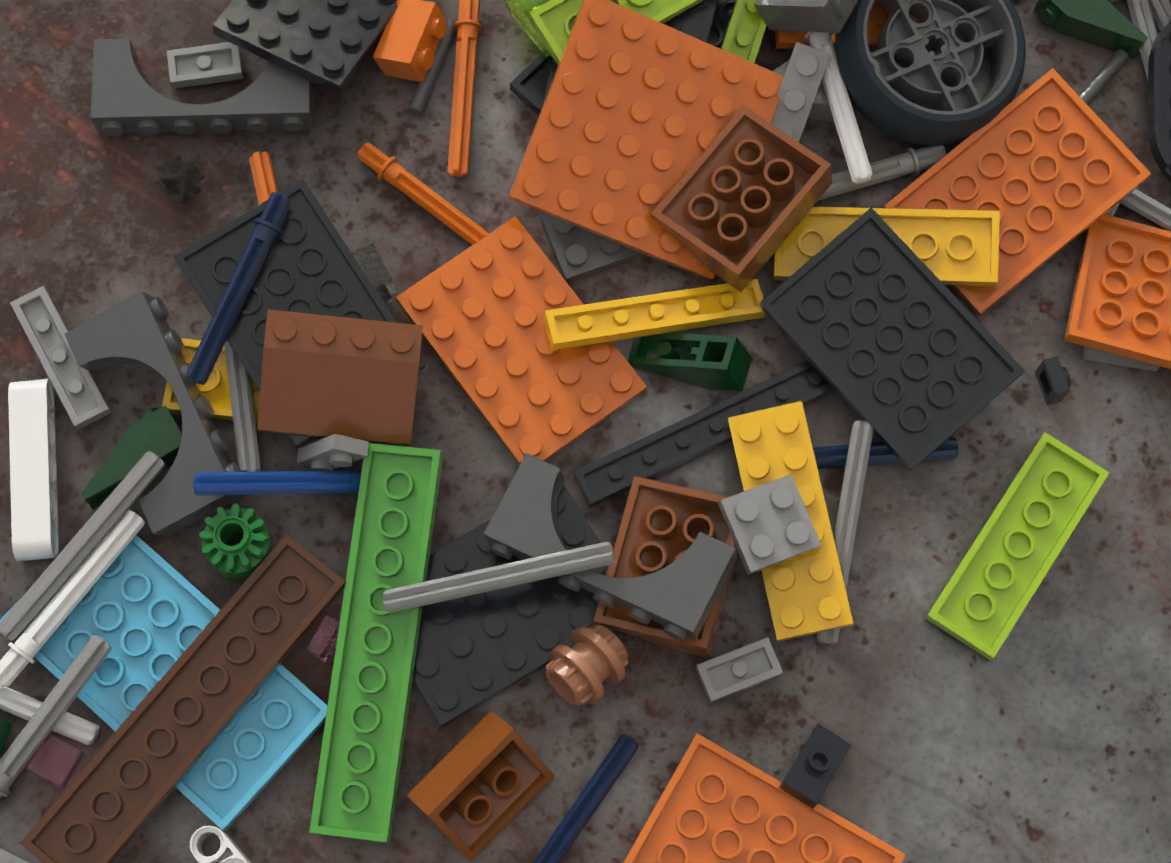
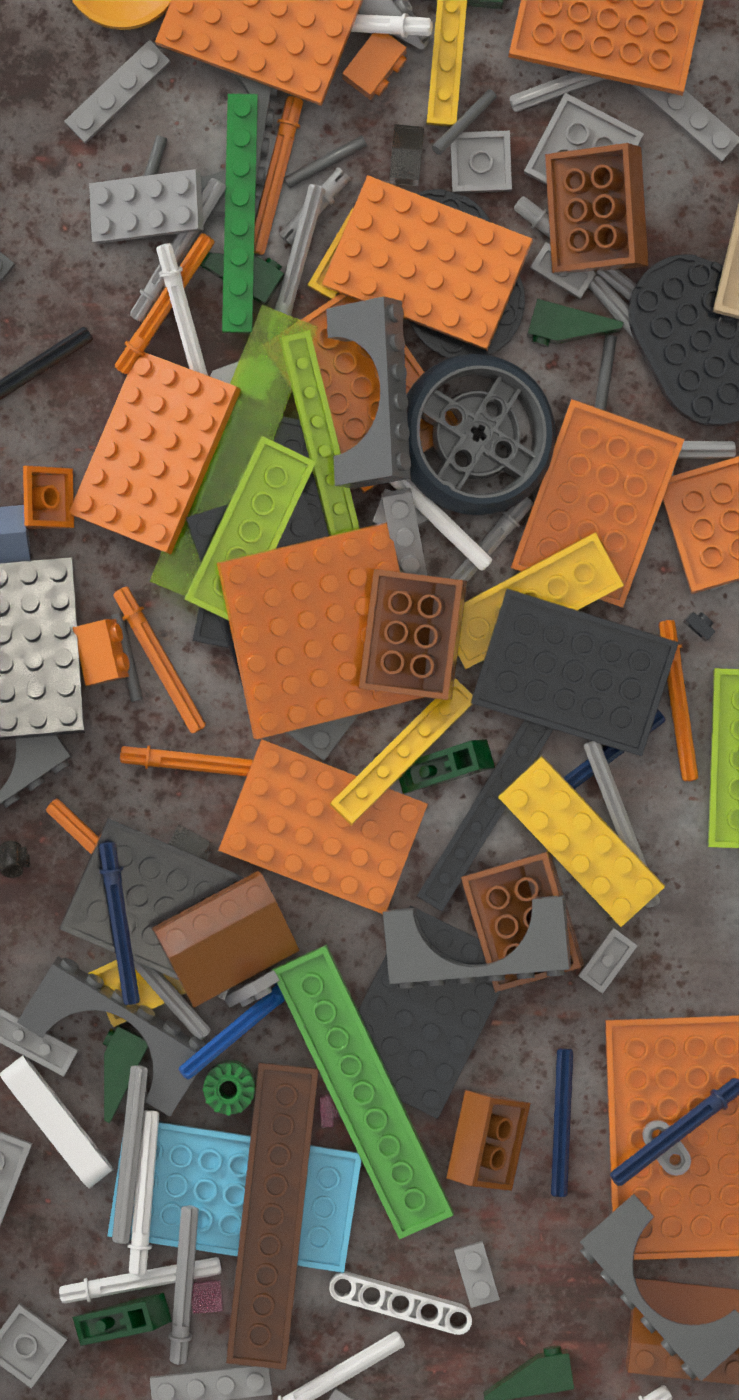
camera: 30 degrees left, 15 degrees up
light grey axle [383,542,615,613] -> none
nougat piece [545,624,628,706] -> none
light grey plate [718,474,822,575] -> none
black plate [779,724,851,809] -> none
none -> orange axle [659,620,698,781]

